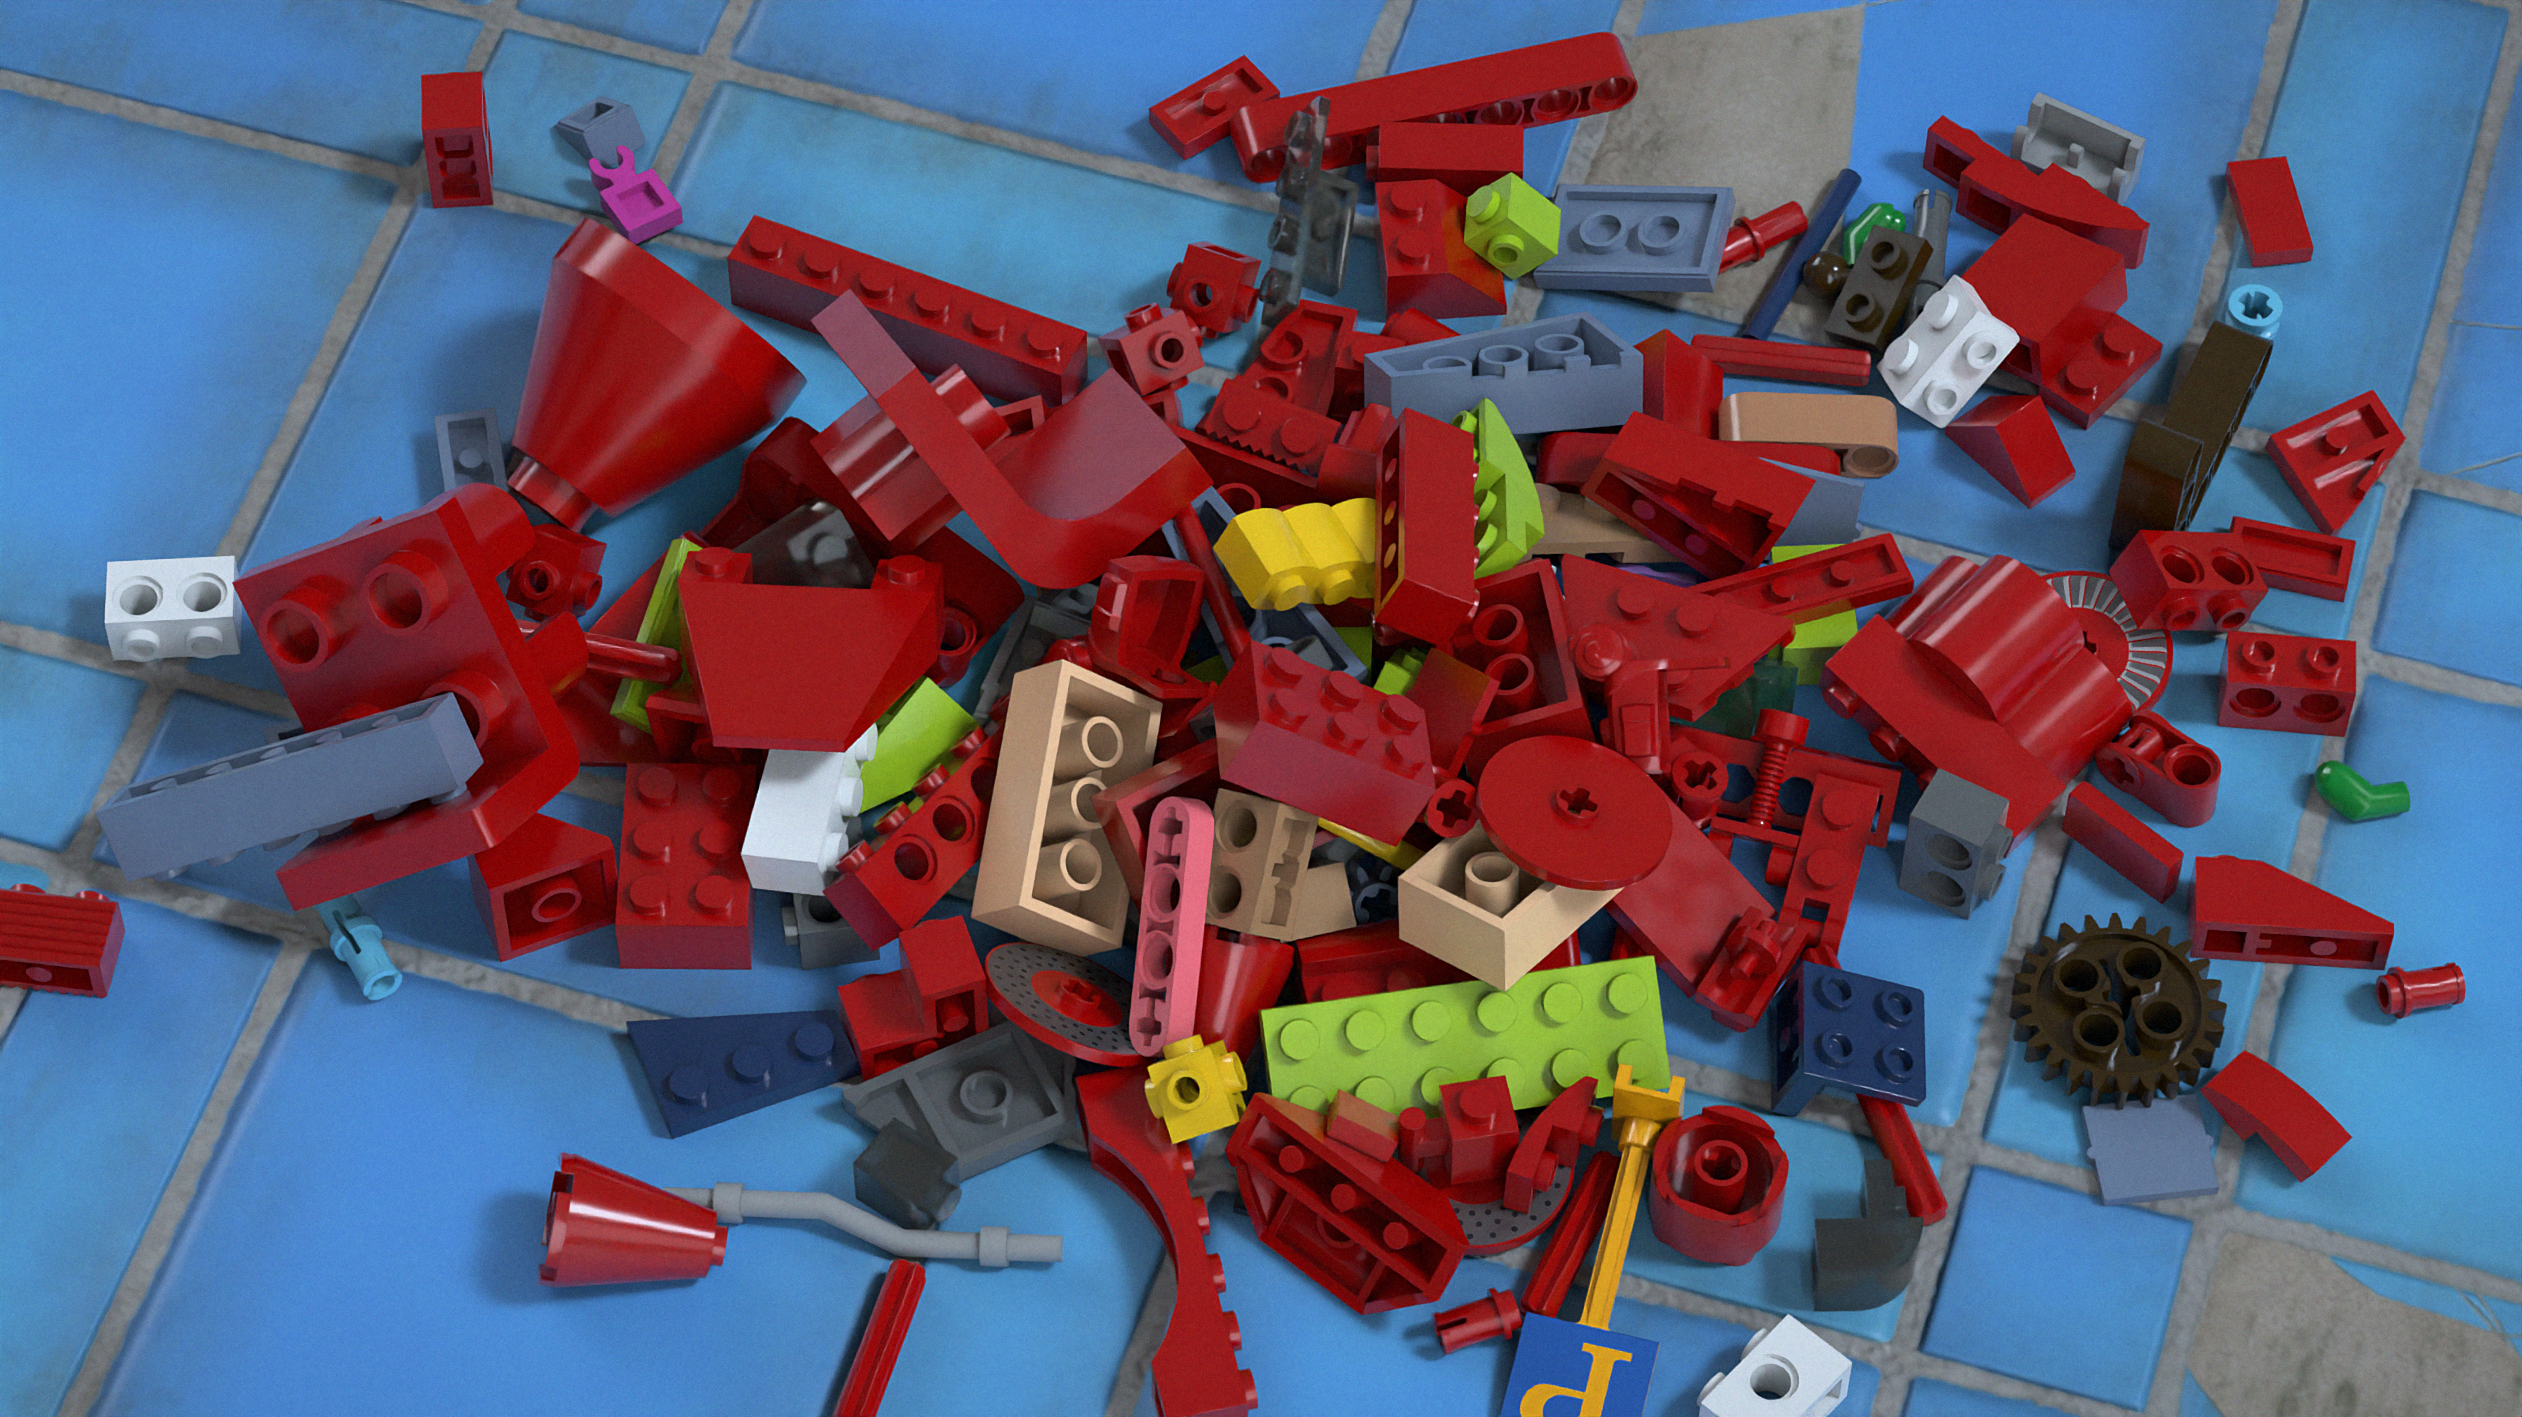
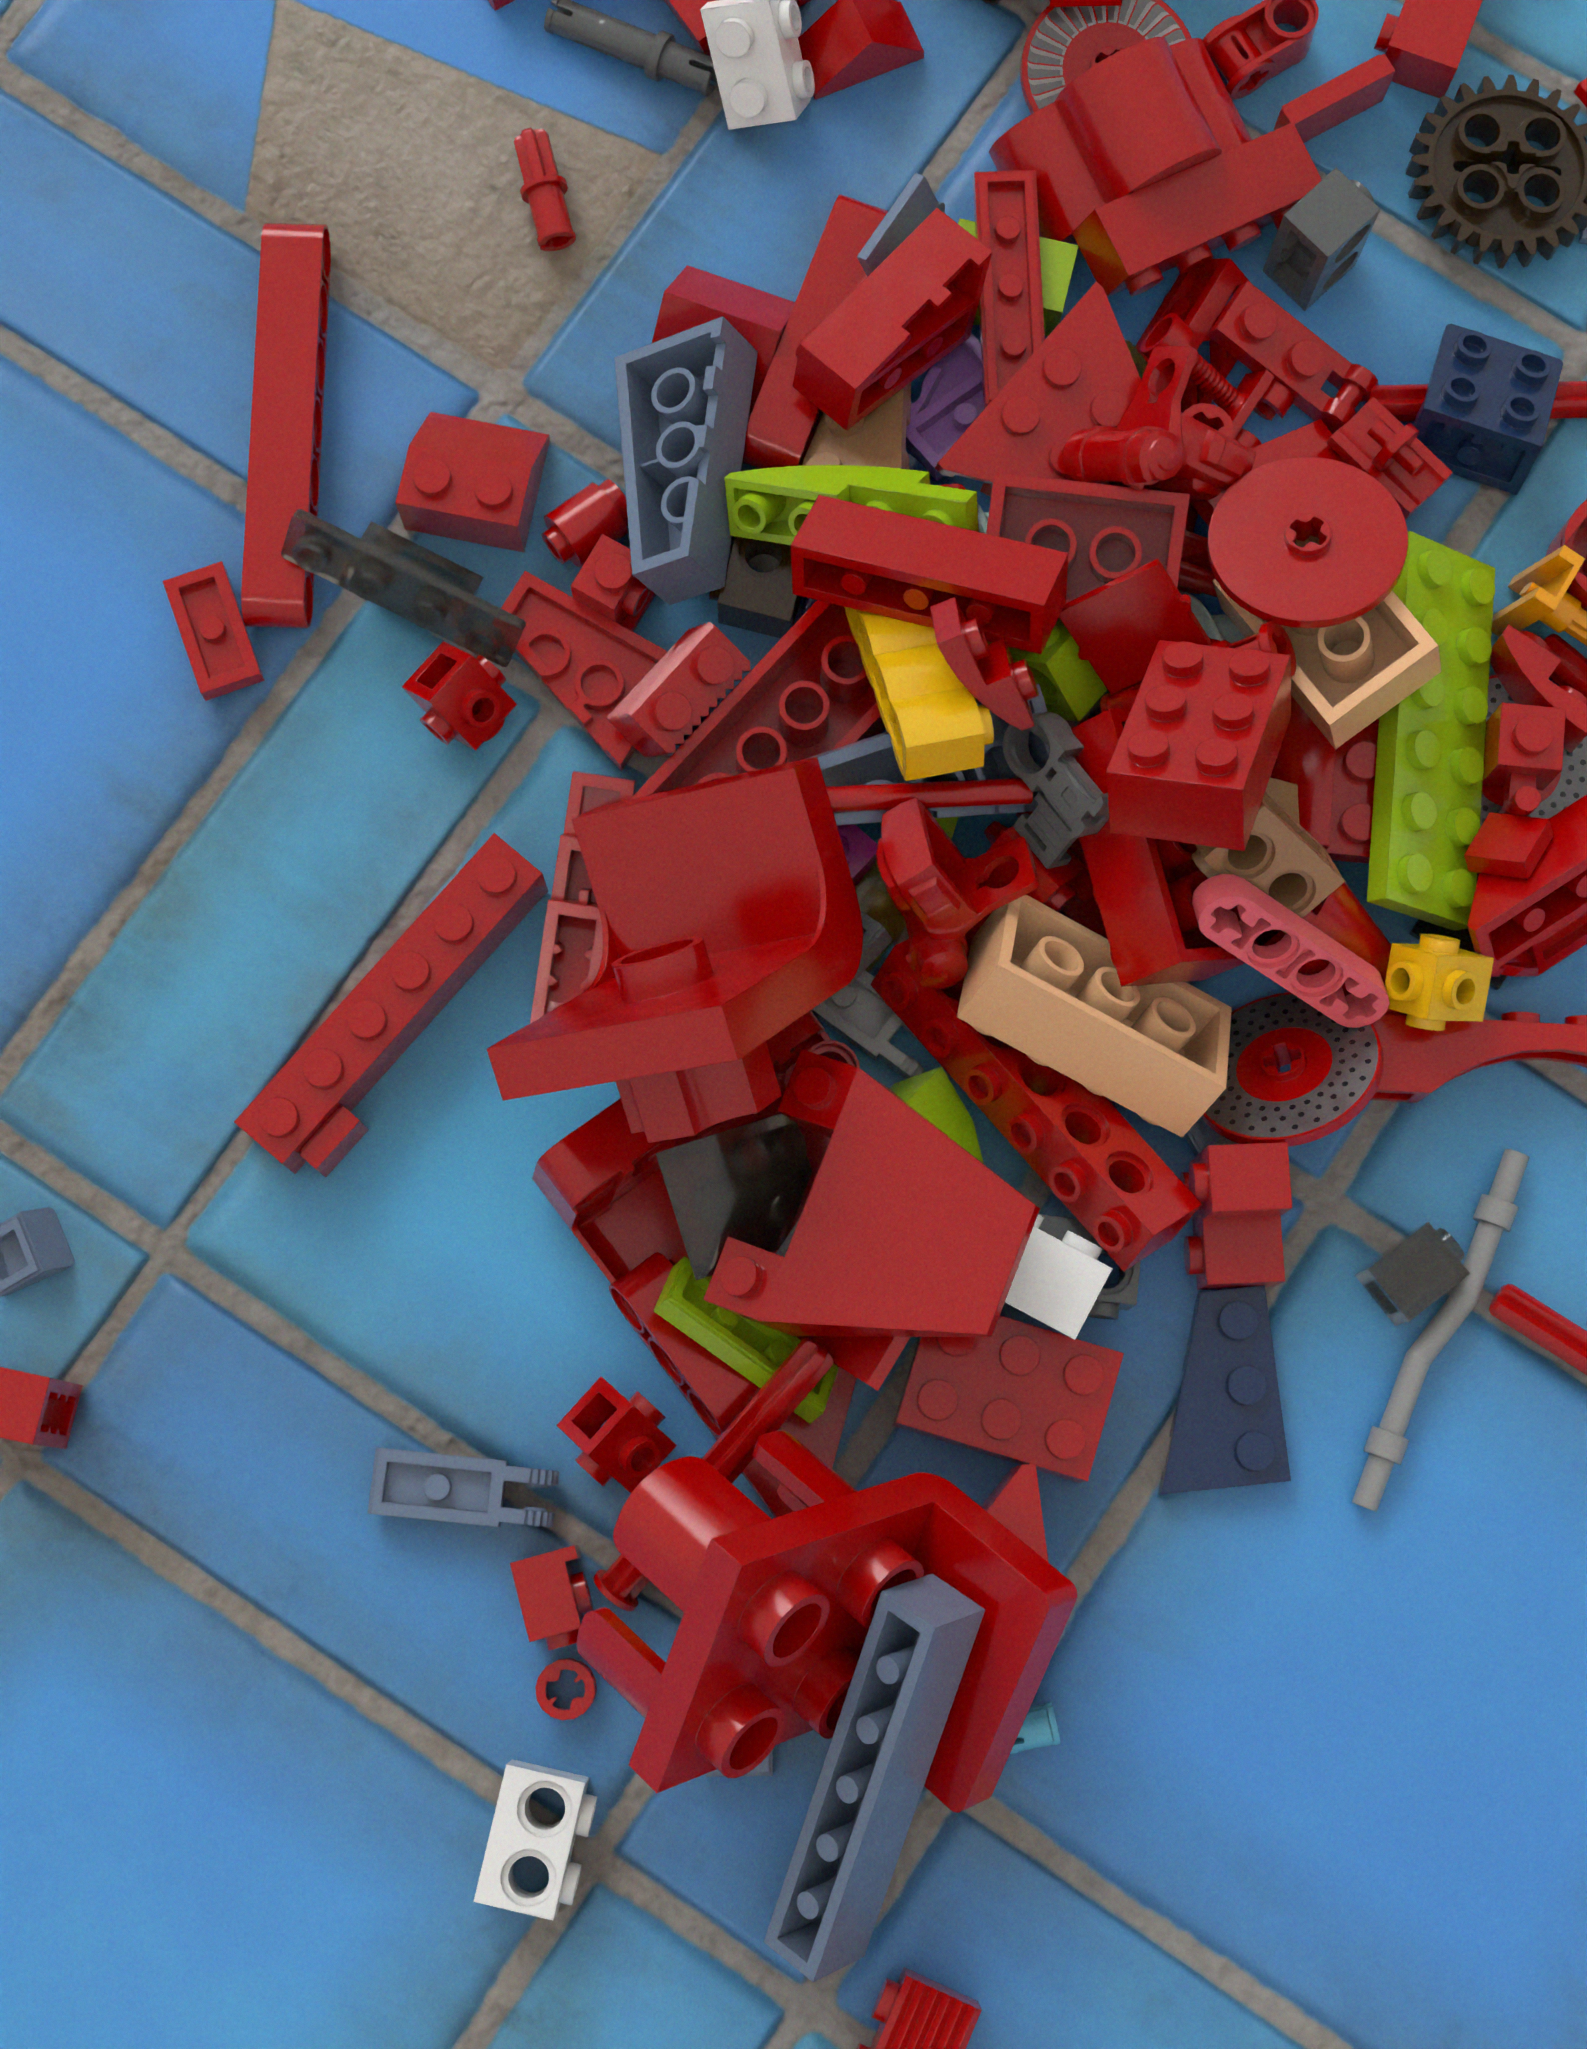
camera: 75 degrees left, 25 degrees up
red cone [506,217,808,533] -> none
red cone [538,1152,728,1288] -> none
dark pink plate [589,145,683,244] -> none
dark grey wing [842,1020,1077,1183] -> none
red brick [1097,302,1205,396] -> none
red piece [1315,403,1396,503] -> none
red brick [1366,121,1524,198] -> none
lime brick [1463,172,1561,280] -> none
sand blue tile [1533,184,1736,293] -> none
red axle [1691,334,1871,387] -> none
nougat beam [1718,392,1899,479] -> none
dark blue bar [1740,168,1862,341] -> none
dark brown plate [1803,224,1934,355] -> none
green arm [1843,202,1906,269] -> none
none -> red tile [299,1106,369,1177]
none -> red slope [930,597,1039,731]

